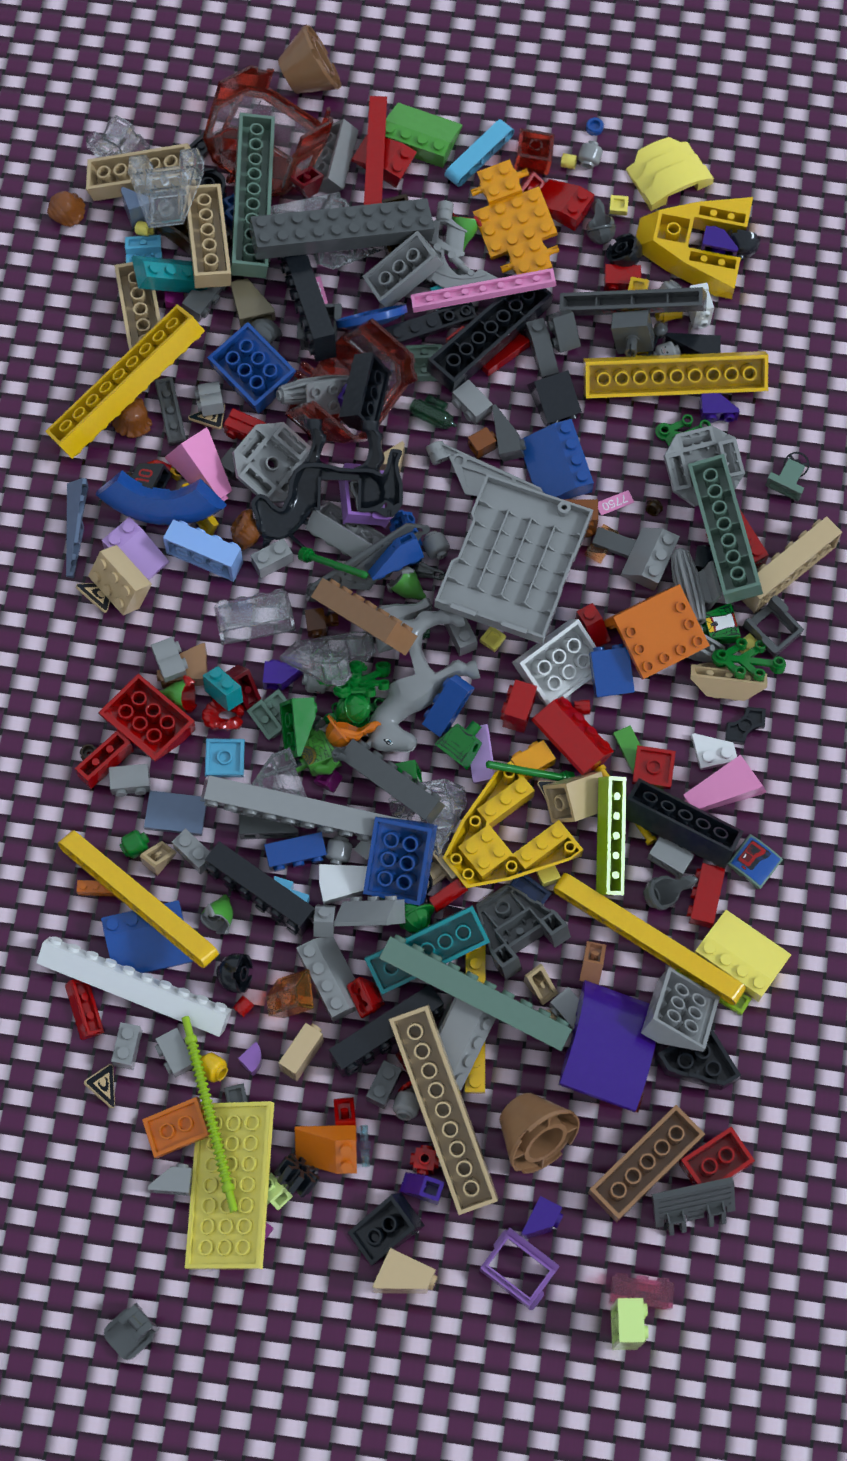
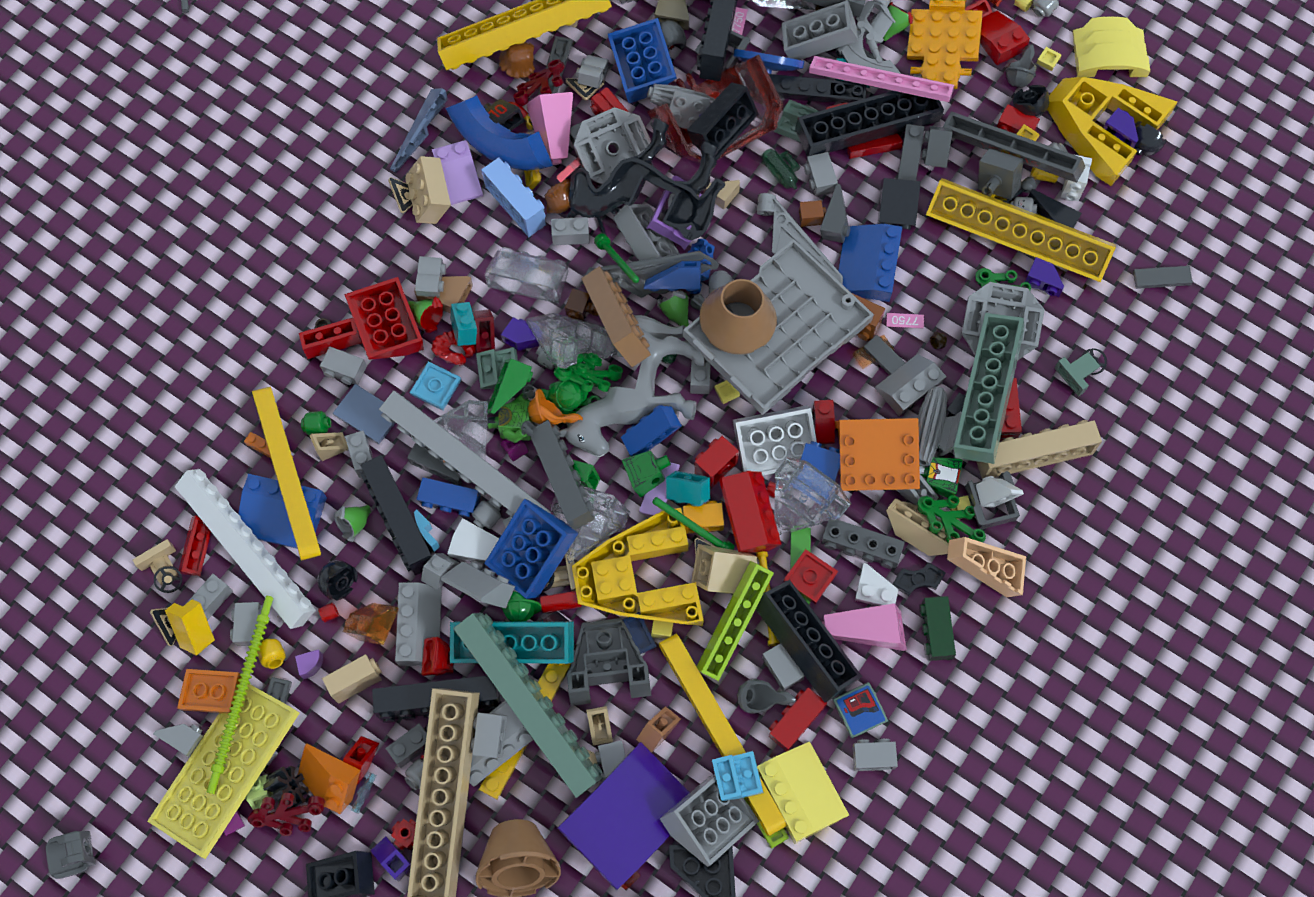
camera: 30 degrees right, 0 degrees up
none -> tan piece [132,539,182,593]
none -> yellow piece [165,599,215,655]
none -> dark red plant [248,793,325,836]
none -> light grey brick [471,713,507,758]
none -> dark red plant [513,59,565,106]
none -> coral tile [557,158,581,182]
none -> teal brick [666,471,710,506]
none -> medium nougat cone [700,279,777,354]
none -> medium azure slope [712,751,764,801]
none -> clear wedge [774,457,851,535]
none -> dark grey brick [821,517,905,569]
none -> light grey brick [852,739,898,771]
none -> dark green brick [919,596,956,661]
none -> light nougat wedge [947,537,1026,597]
none -> white slope [976,476,1024,507]
none -> dark grey tile [1133,266,1193,289]

